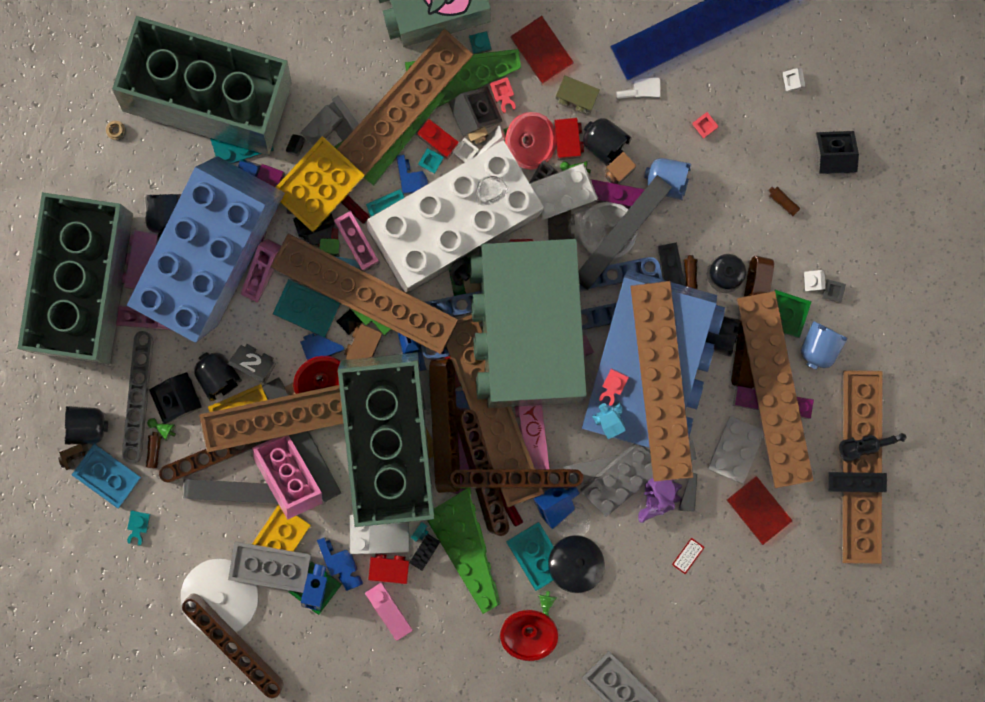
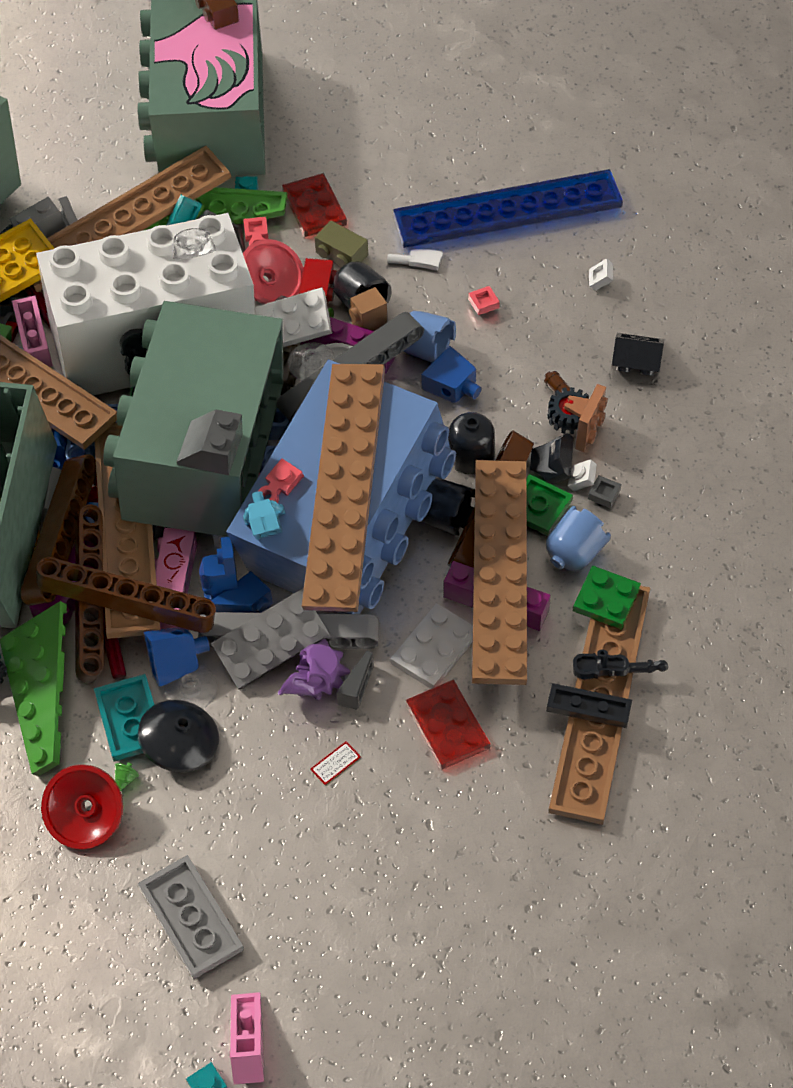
camera: 15 degrees right, 30 degrees down
none -> teal tile [166,194,203,226]
none -> dark grey slope [177,409,243,475]
none -> blue plate [199,537,238,600]
none -> blue slope [211,571,273,613]
none -> blue torso [421,346,482,403]
none -> black slope [530,433,574,485]
none -> plate [547,384,608,452]
none -> green plate [573,565,641,630]

